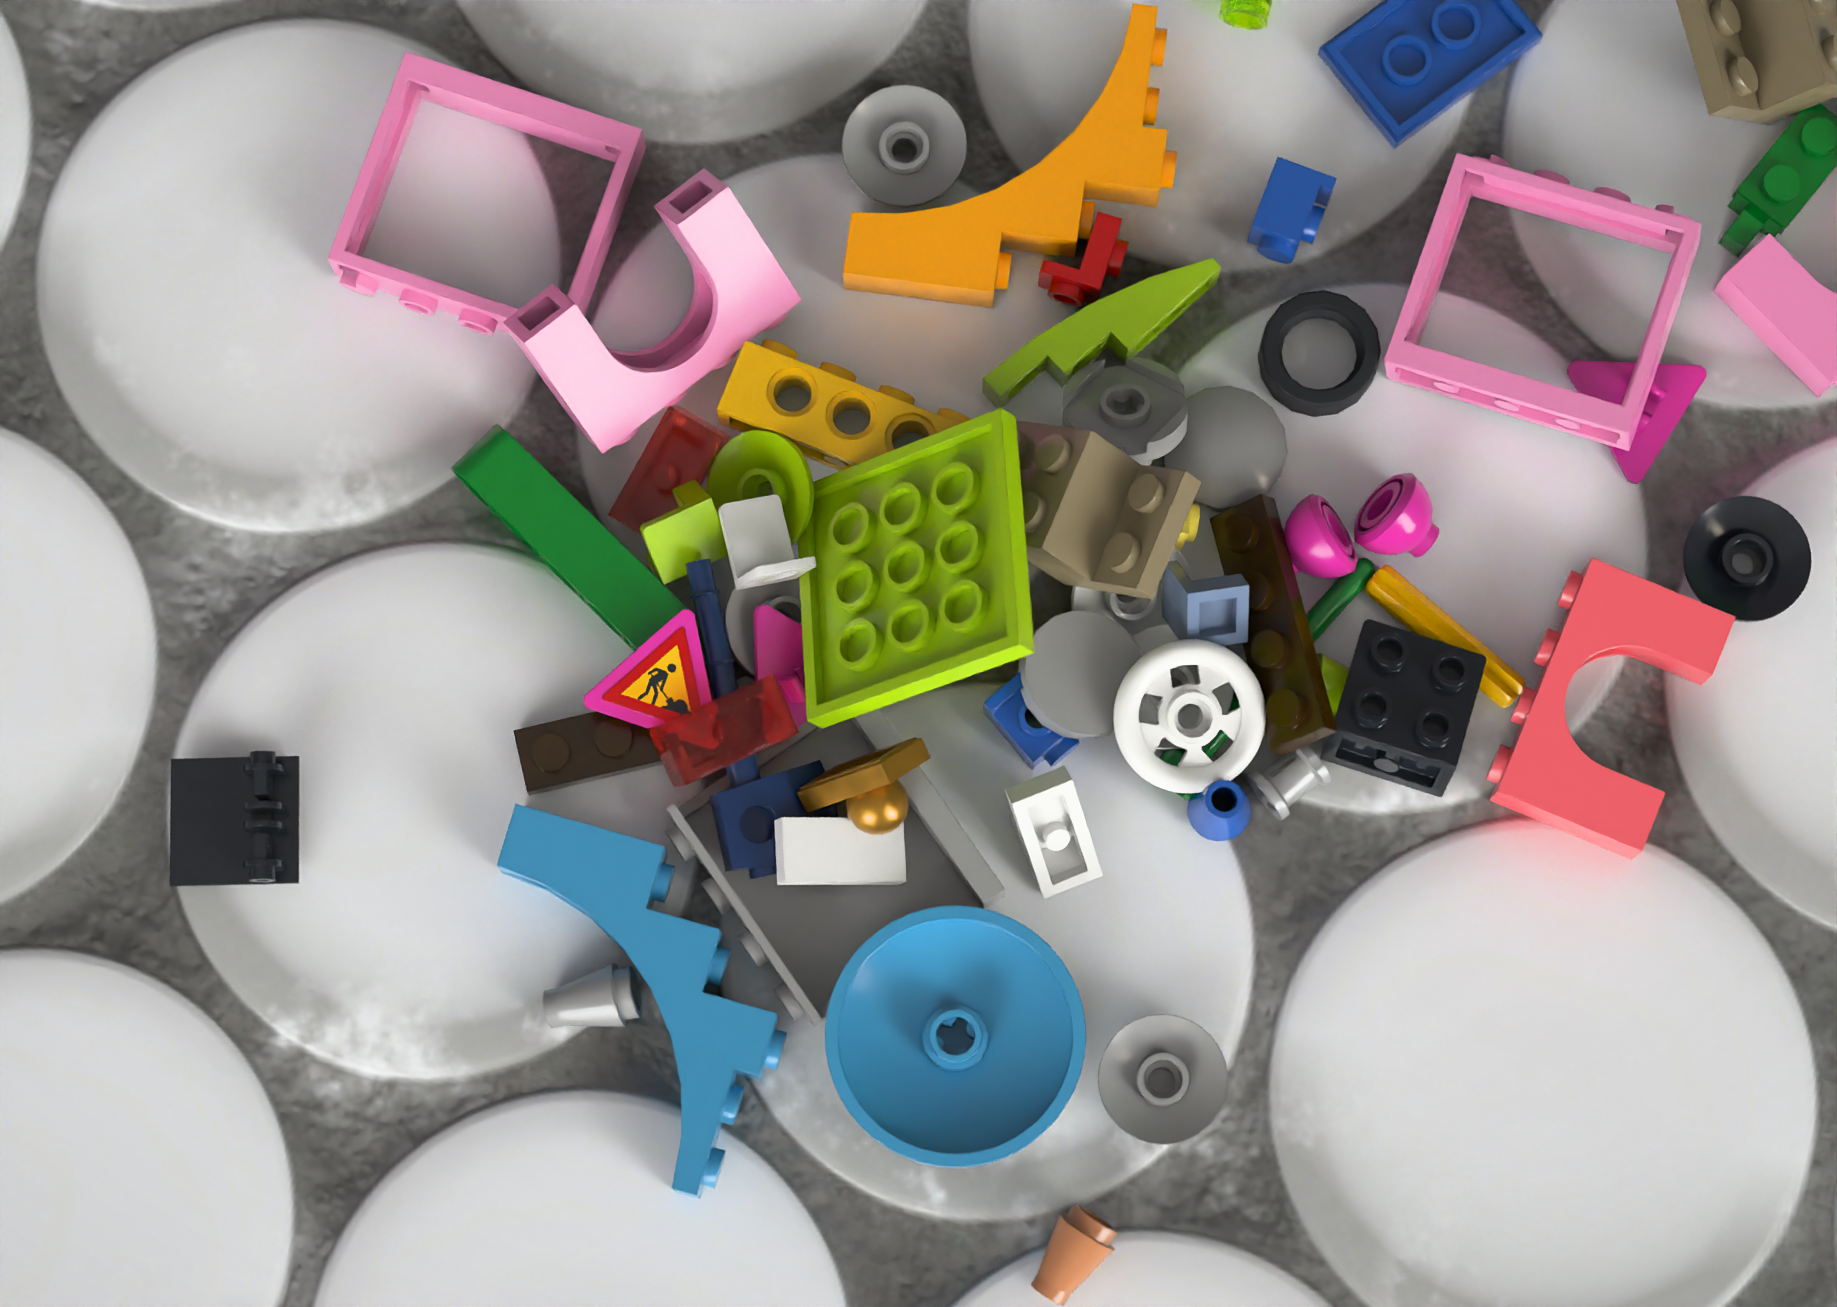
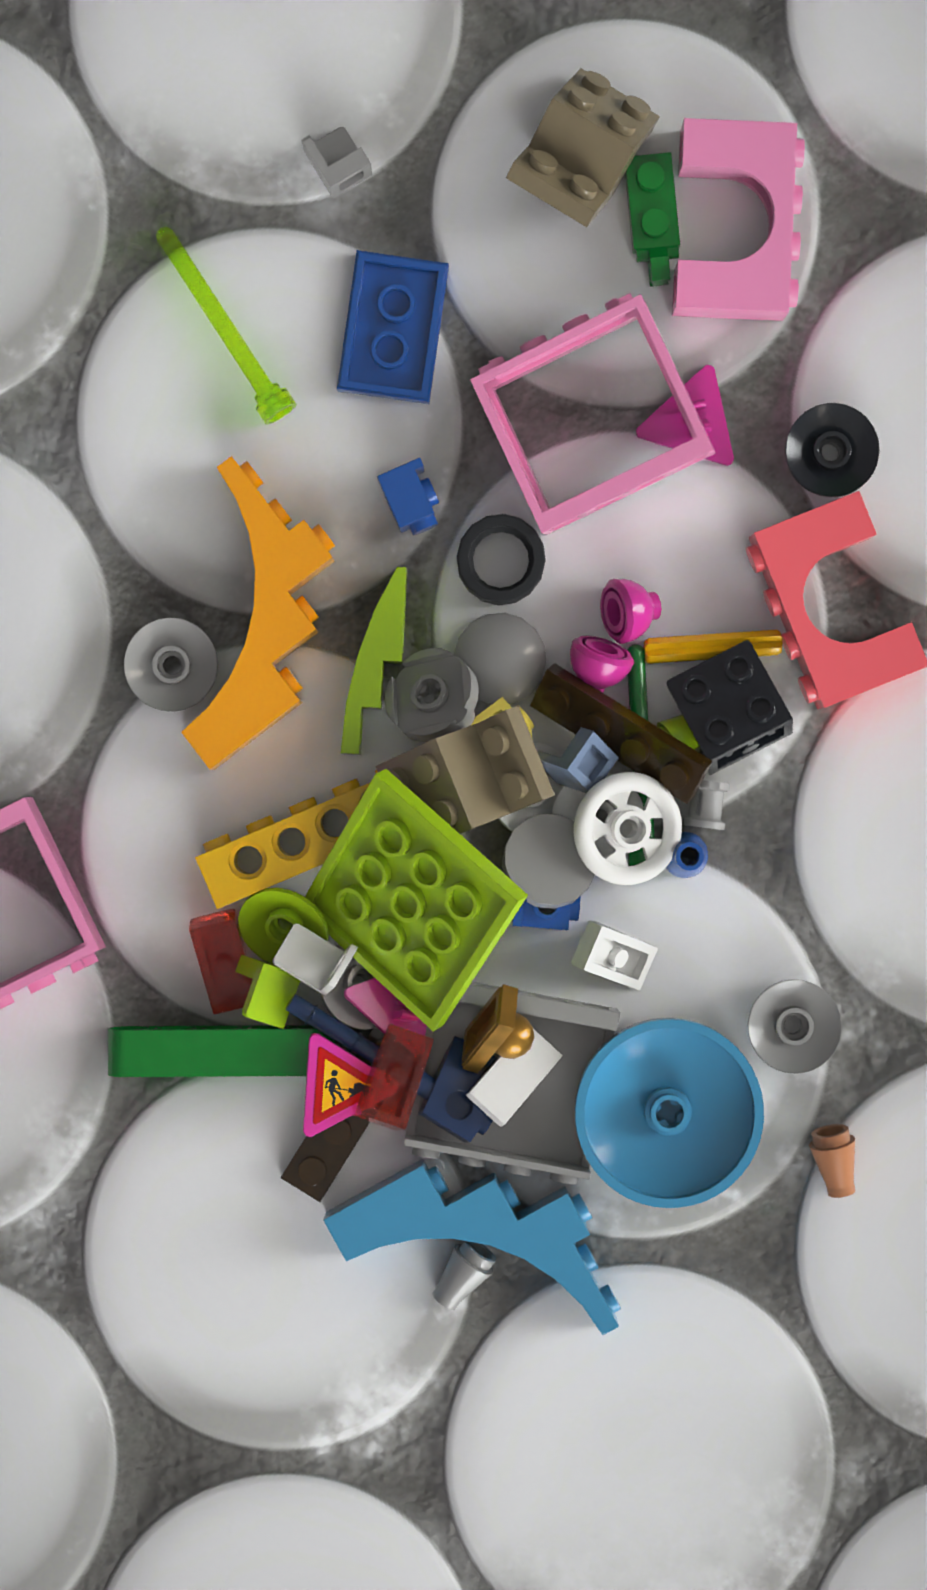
camera: 45 degrees left, 10 degrees up
black hinge [170,751,300,887] -> none
bright pink arch [503,168,802,454] -> none
red bracket [1038,211,1129,307] -> none

